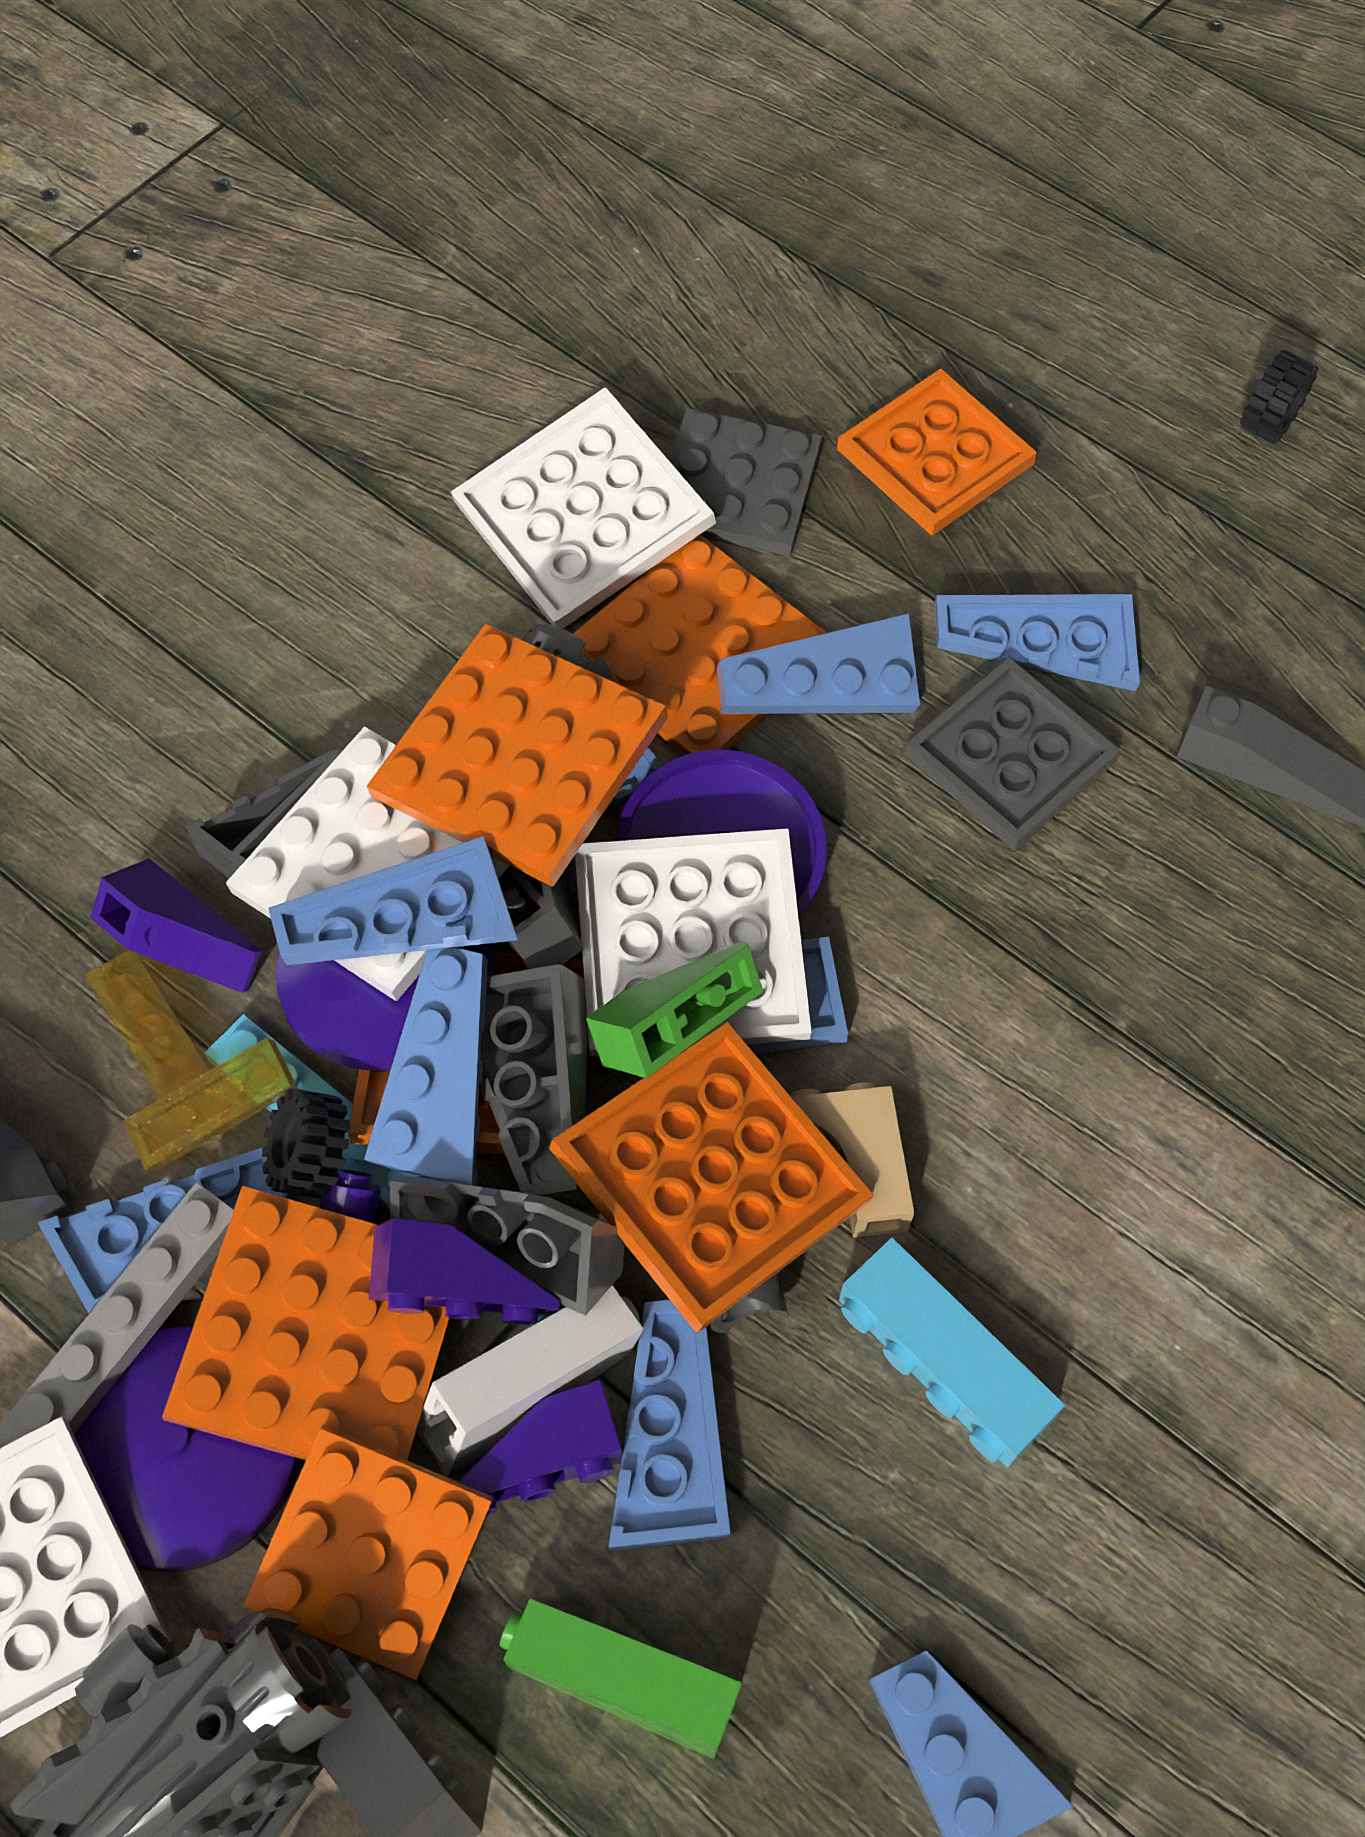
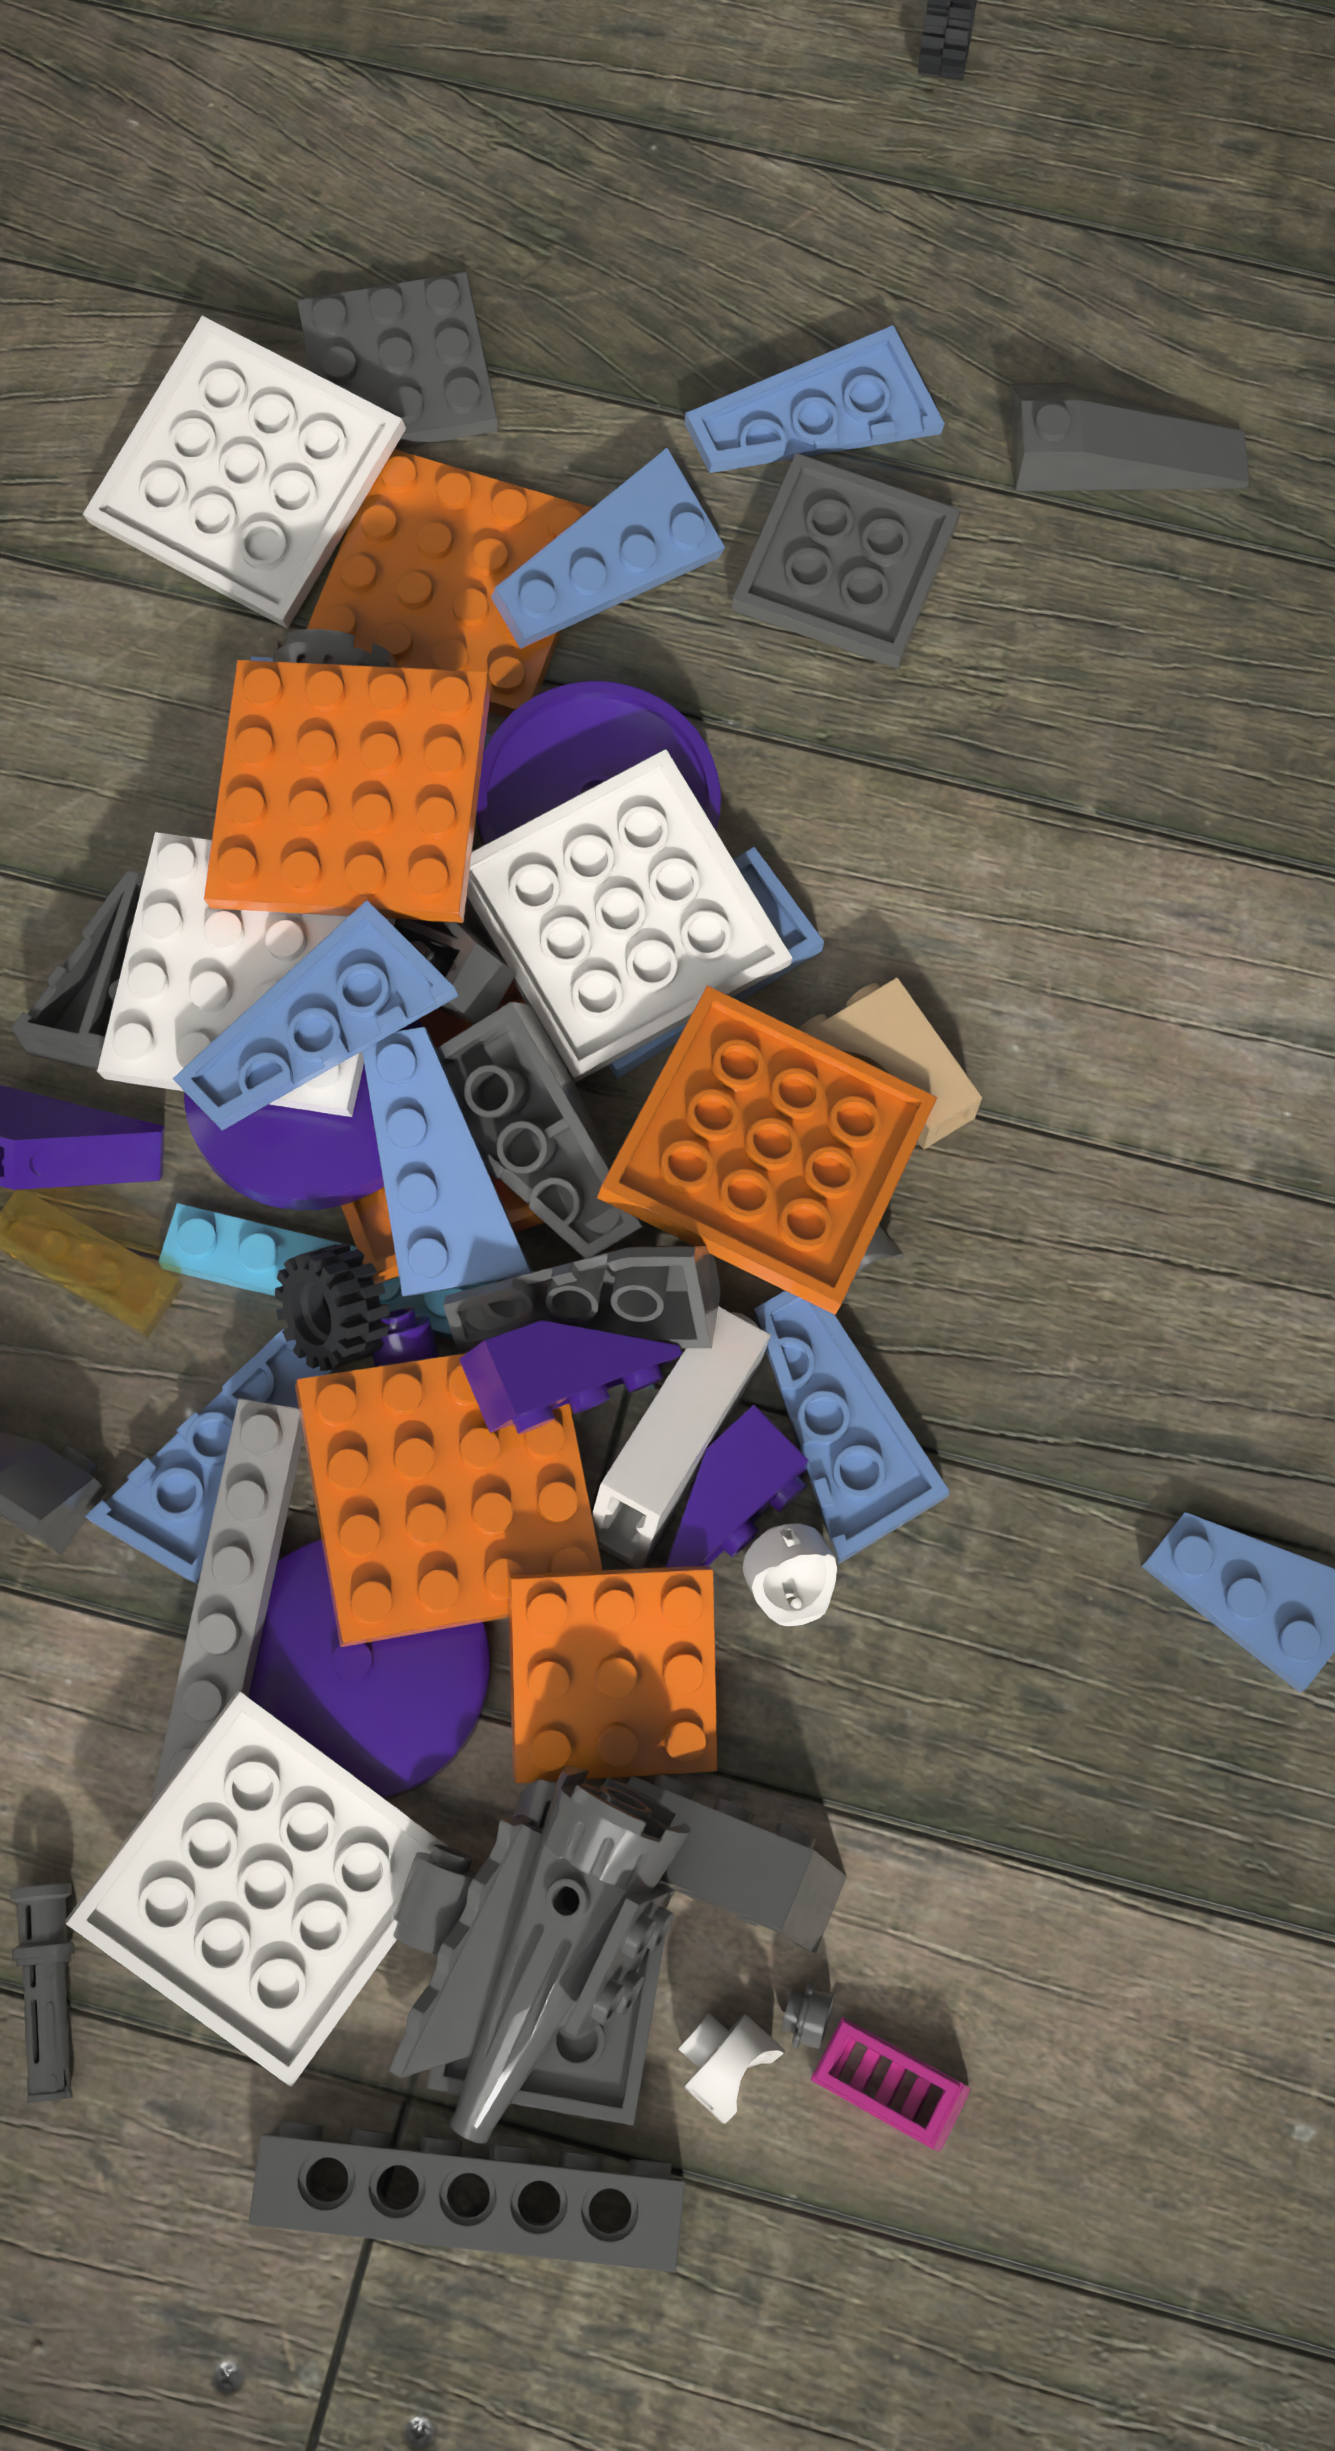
camera: 25 degrees left, 10 degrees up
clear yellow plate [123,1037,298,1172] -> none
bright green slope [499,1599,742,1759] -> none
bright green slope [586,942,763,1078] -> none
orange plate [837,368,1037,536] -> none
medium azure brick [839,1237,1065,1468] -> none
none -> white piece [742,1524,837,1626]

